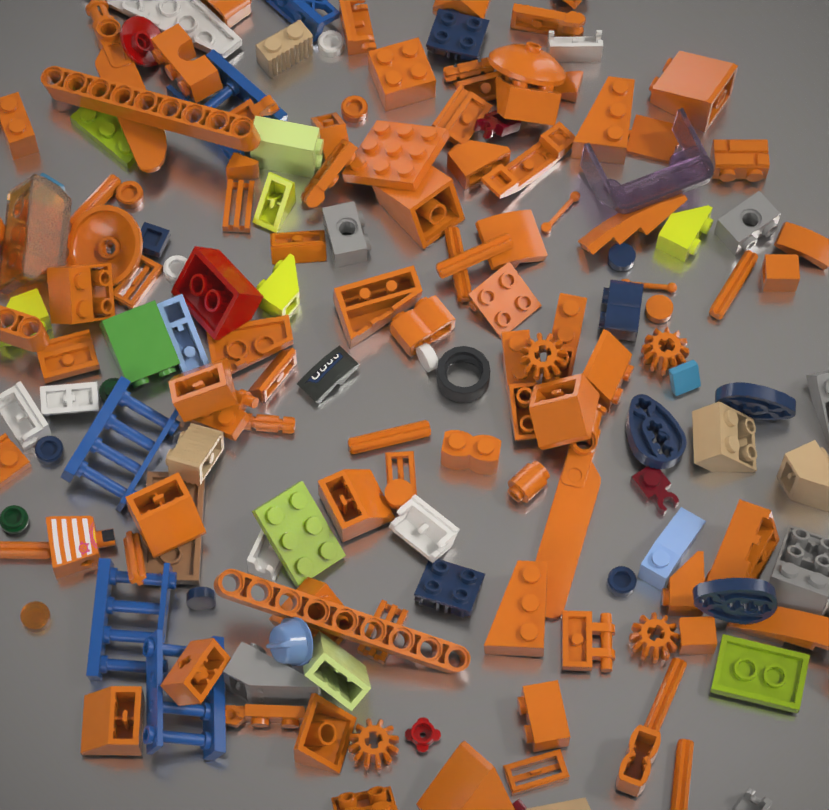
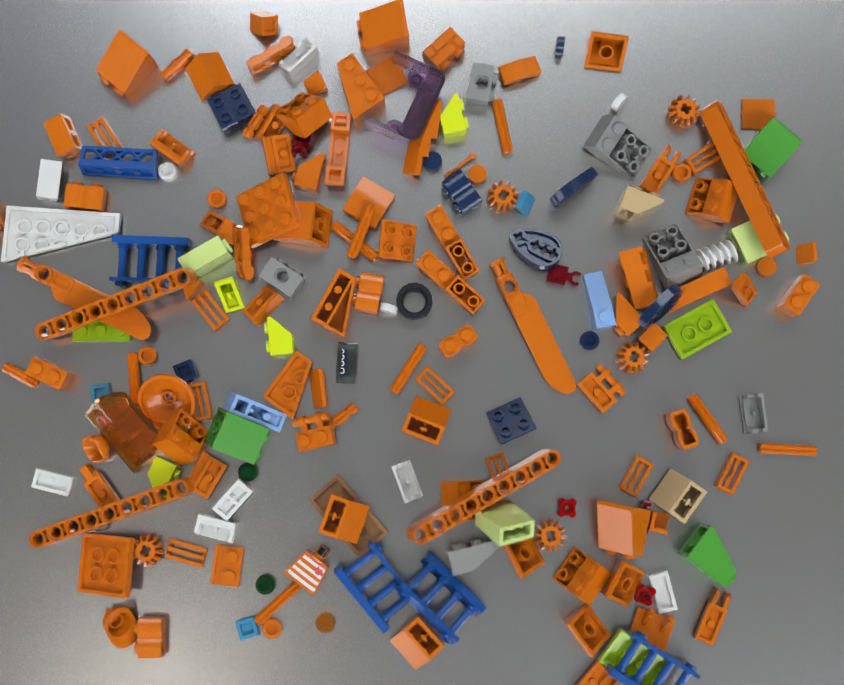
camera: 40 degrees left, 20 degrees up
dark blue tile [35,436,65,466] -> none
blue fence [60,376,180,512] -> none
red dish [120,16,161,67] -> none
orange axle [123,531,147,586] -> none
orange arch [151,24,223,103] -> none
orange brick [160,638,231,706] -> none
white tile [163,255,188,284] -> none
tan brick [165,423,224,486] -> none
orange slope [168,357,238,422] -> none
red slope [171,246,264,340] -> none
dark blue tile [186,587,216,610] -> none
orange hinge [225,704,306,728] -> none
orange plate [230,95,280,136] -> none
lime plate [251,481,346,587] -> none
tan brick [255,20,313,78] -> none
medium blue piece [266,617,313,666] -> none
orange brick [368,37,436,112] -> none
orange tile [384,479,413,509] -> none
white hinge [388,494,460,563] -> none
orange wedge [484,560,547,657] -> none
orange dish [488,42,566,86] -> none
orange brick [508,461,550,503] -> none
orange brick [517,680,571,752] -> none
orange gear [519,333,568,381] -> none
orange slope [529,373,600,450] -> none
orange hinge [541,191,580,234] -> none
orange slope [582,329,634,413] -> none
orange axle [644,657,687,731] -> none
tan slope [692,402,757,473] -> none
orange panel [761,254,800,292] -> none

